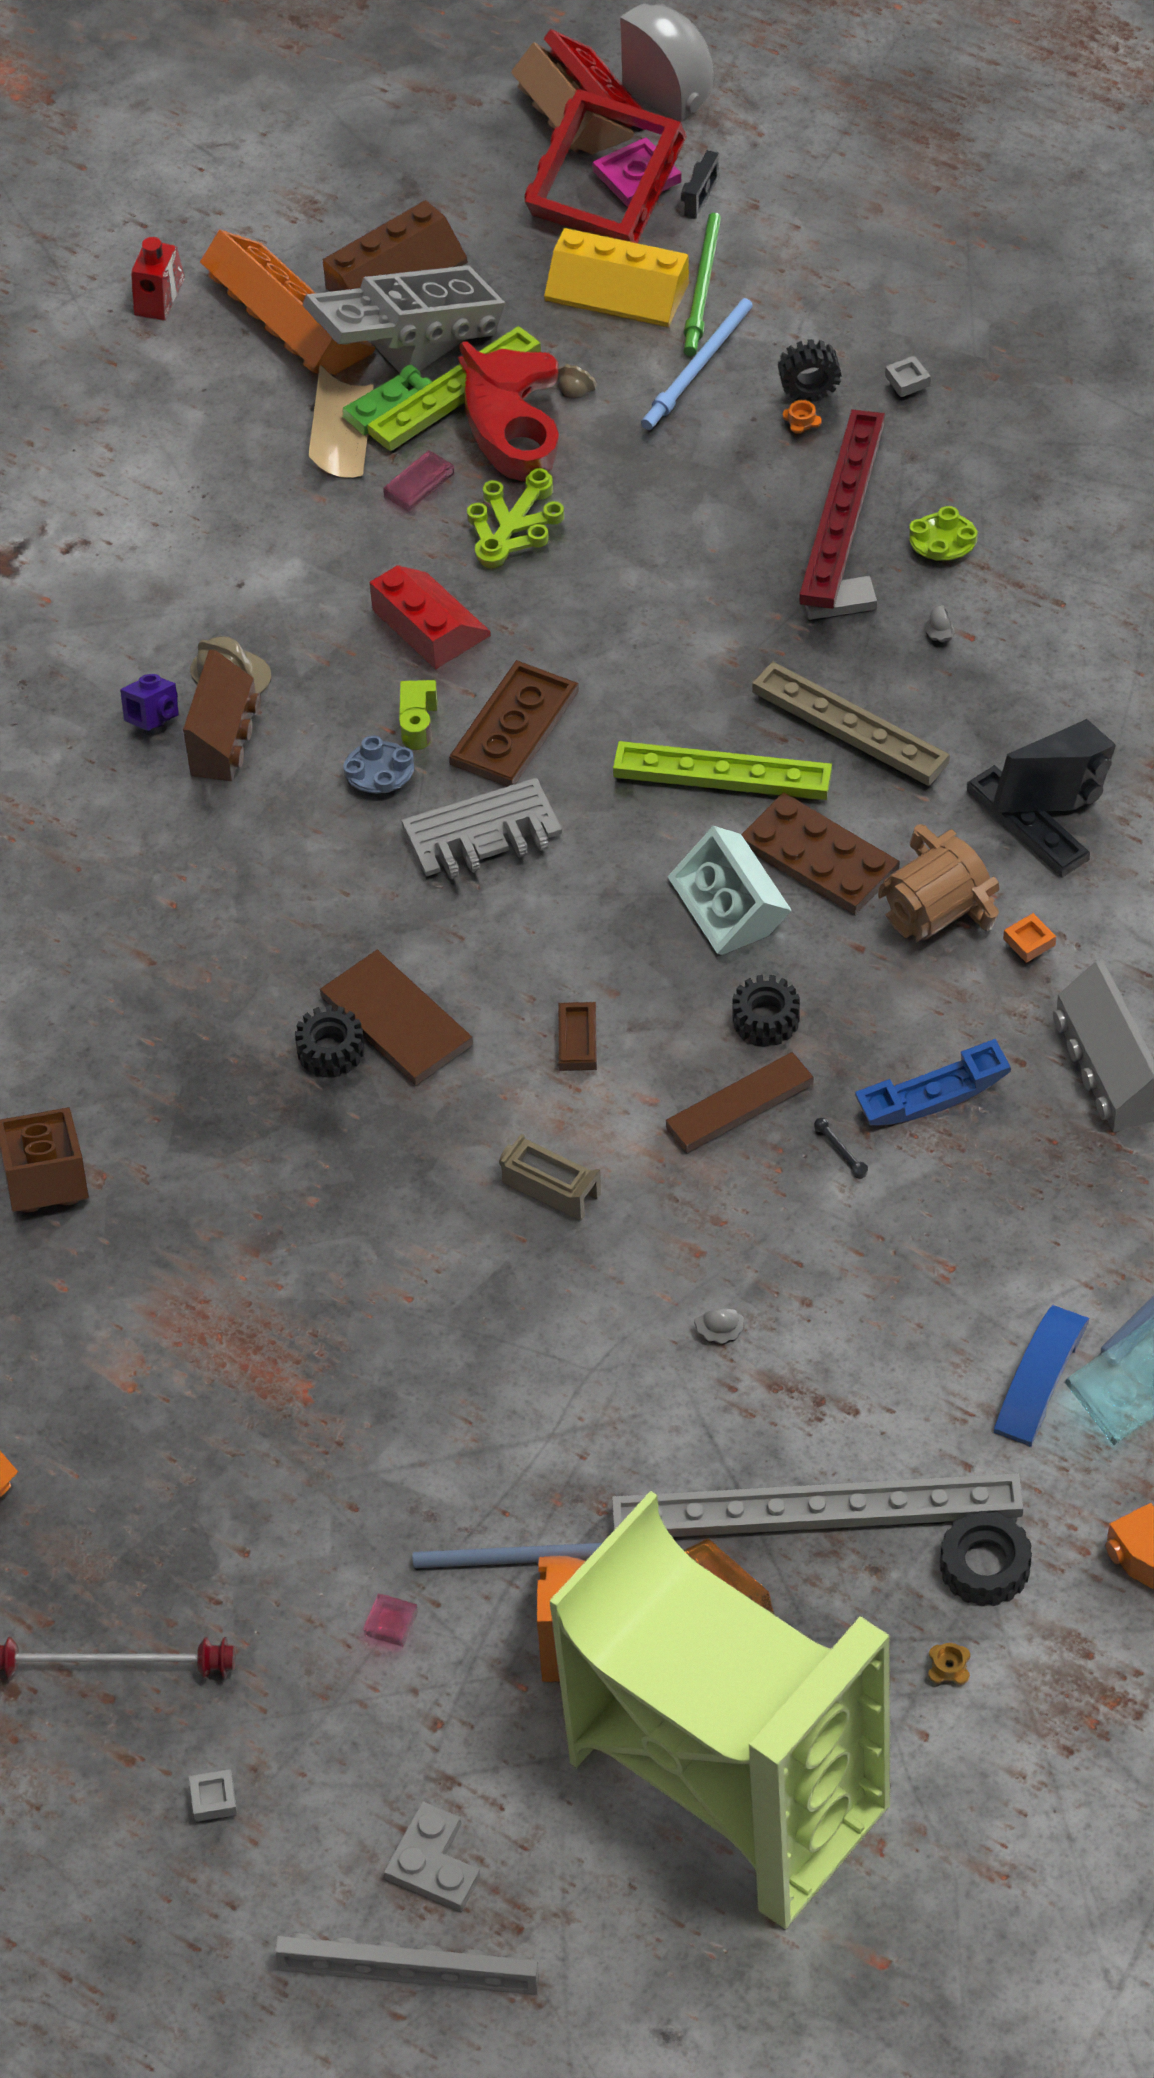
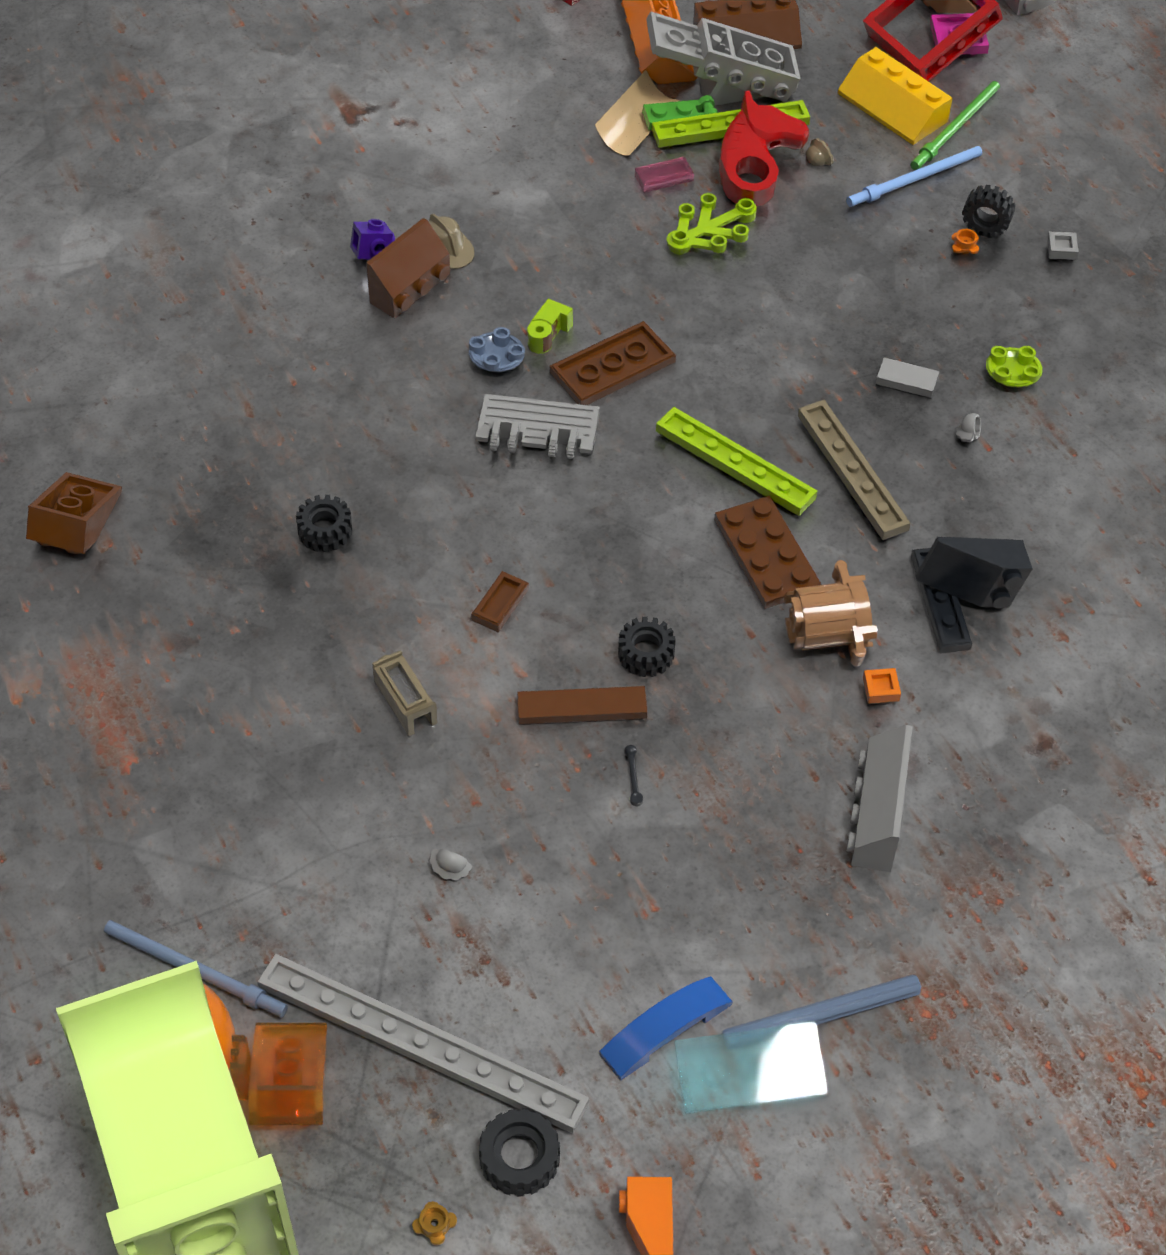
camera: 25 degrees right, 0 degrees up
reddish brown tile [320,949,473,1085] -> none
clear pink plate [363,1593,418,1647] -> none
red slope [369,565,491,670] -> none
light aqua slope [668,826,792,955] -> none
black plate [681,150,719,219] -> none
dark red plate [799,409,885,609] -> none
blue slope [855,1038,1011,1125] -> none

